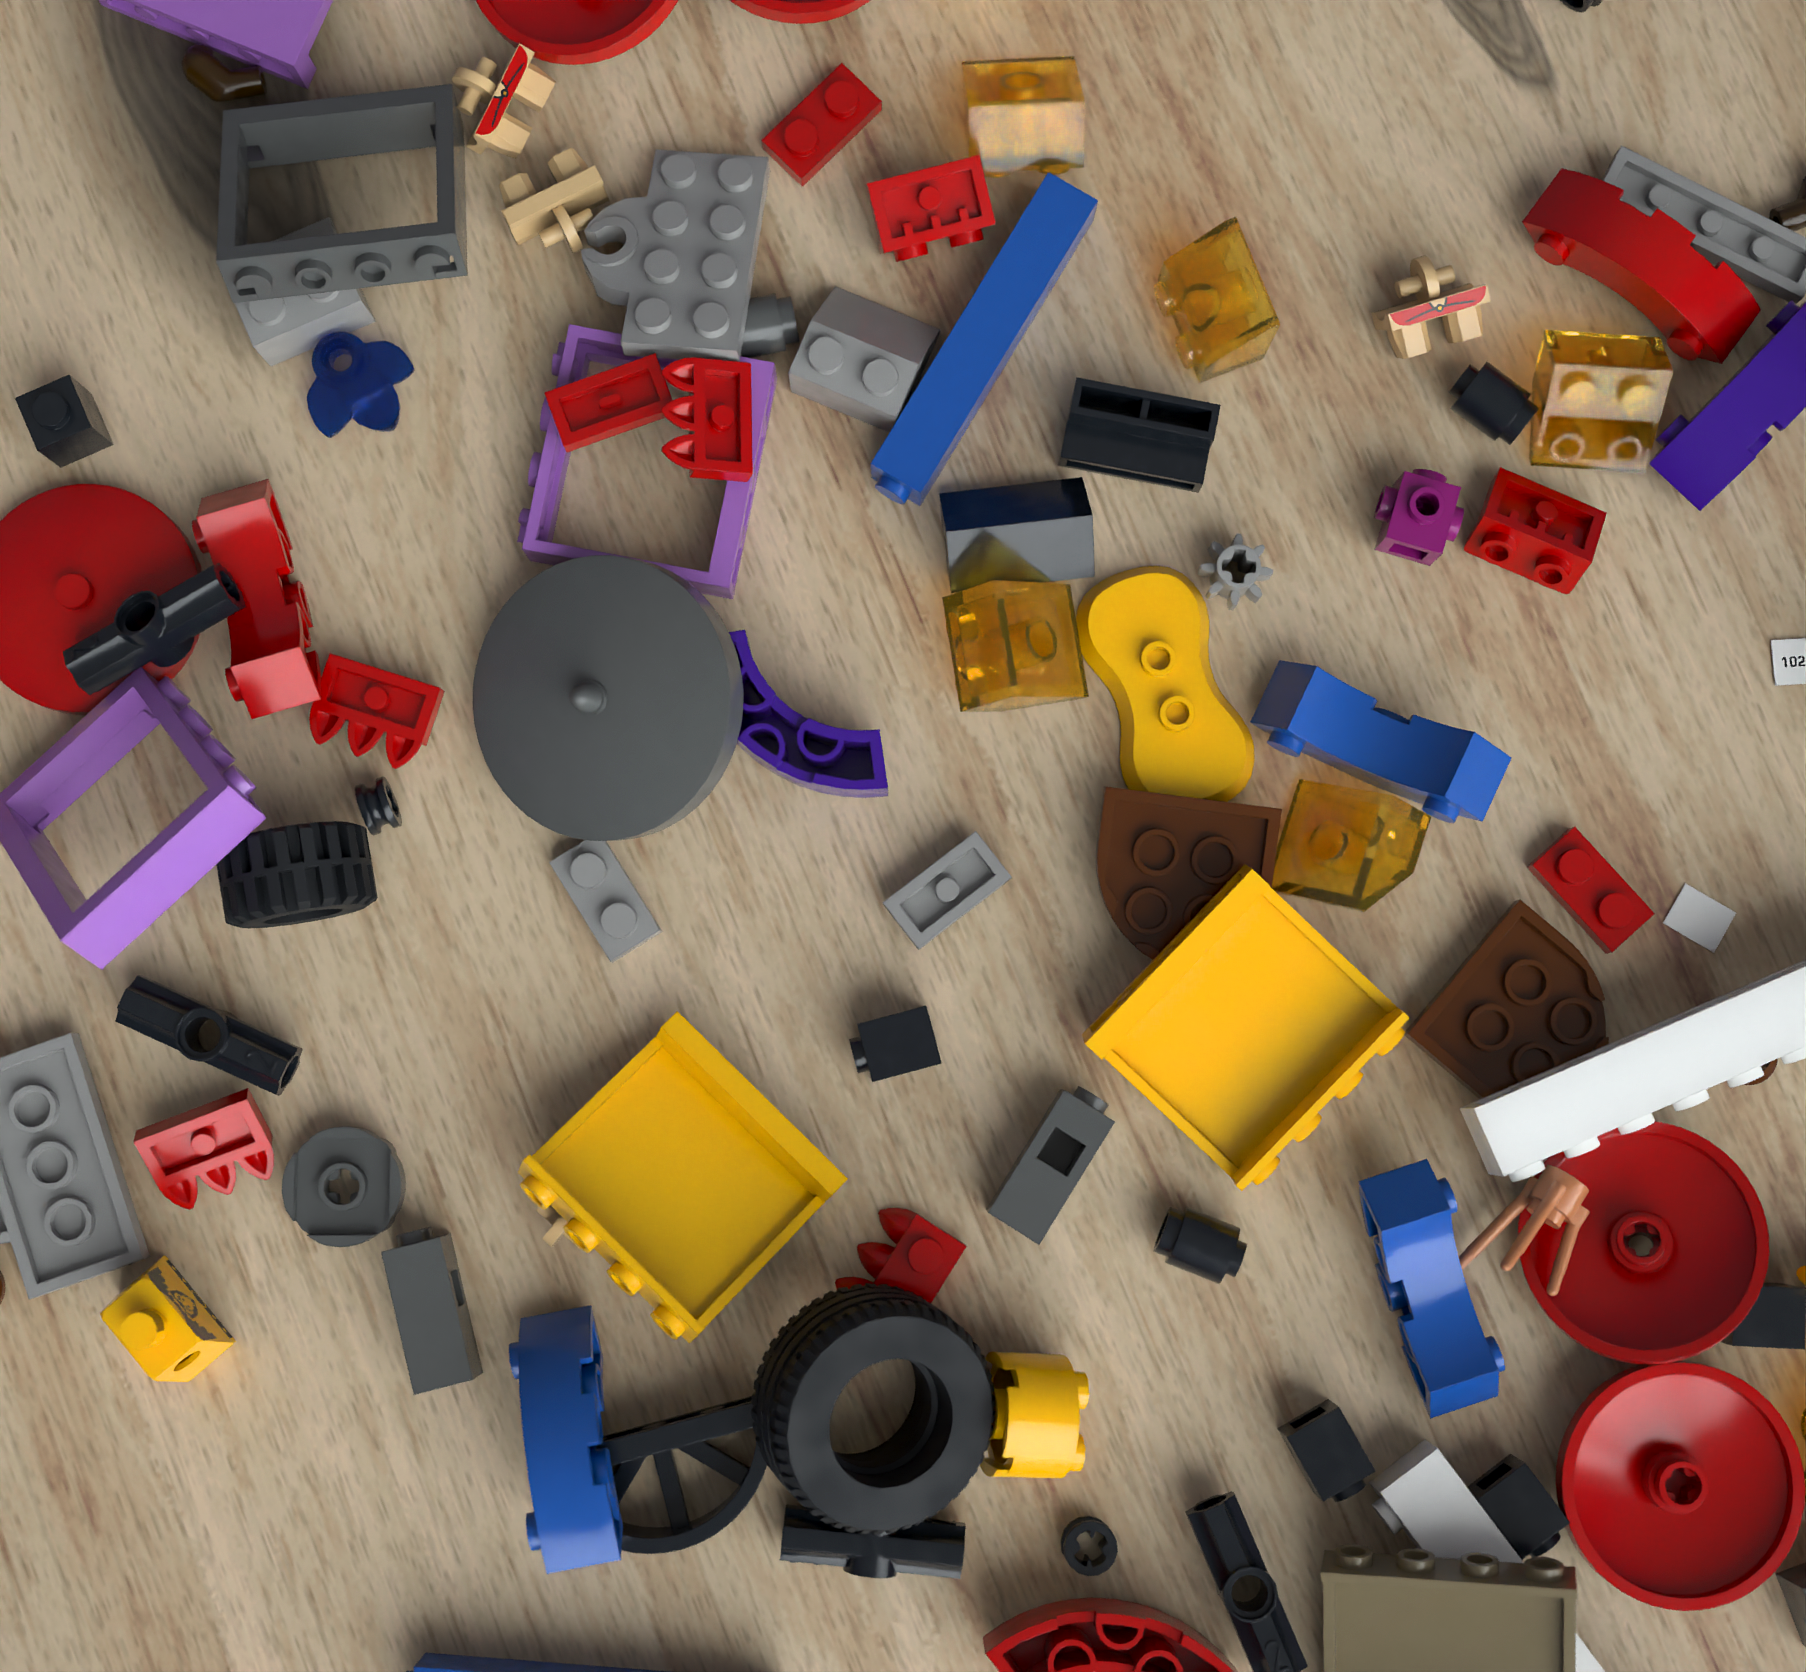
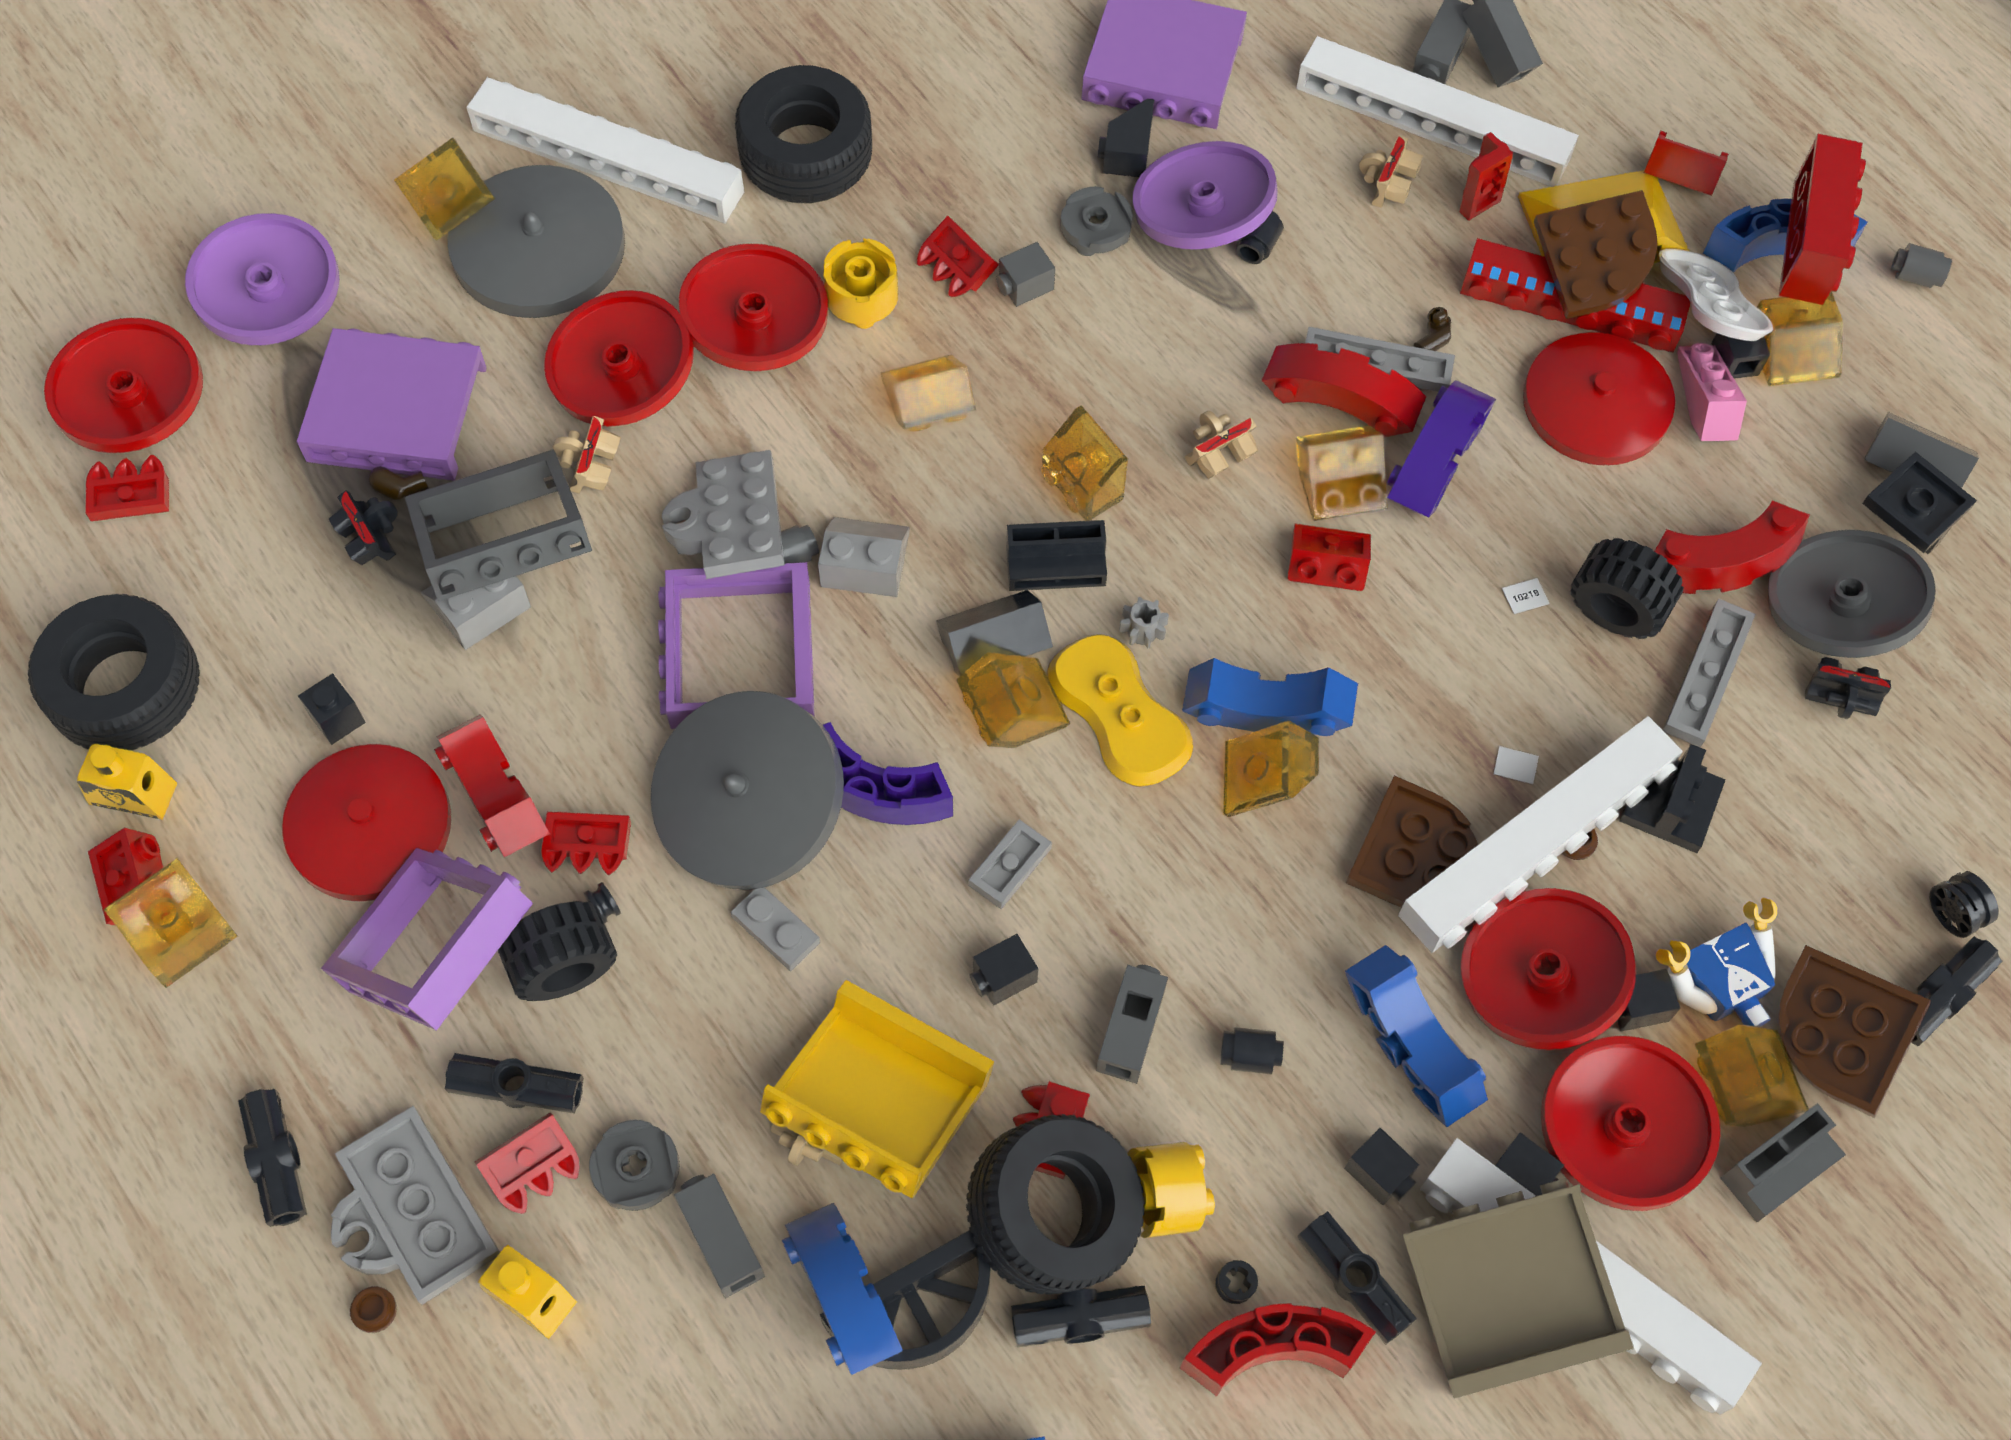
camera: 15 degrees left, 20 degrees down
black piece [63,563,246,695] -> none
clear blue plate [307,332,415,438] -> none
tan hips [499,148,609,253] -> none
red plate [544,353,673,453] -> none
red plate [661,357,753,482] -> none
red plate [761,63,882,187] -> none
red bracket [865,155,996,262] -> none
blue brick [871,172,1098,506] -> none
yellow panel [1082,864,1410,1191] -> none
reddish brown plate [1096,786,1282,960] -> none
magenta brick [1374,469,1464,566] -> none
black brick [1449,362,1539,445] -> none
nougat plant [1459,1165,1590,1296] -> none
red plate [1527,826,1655,954] -> none
none -> black hips [329,490,398,565]

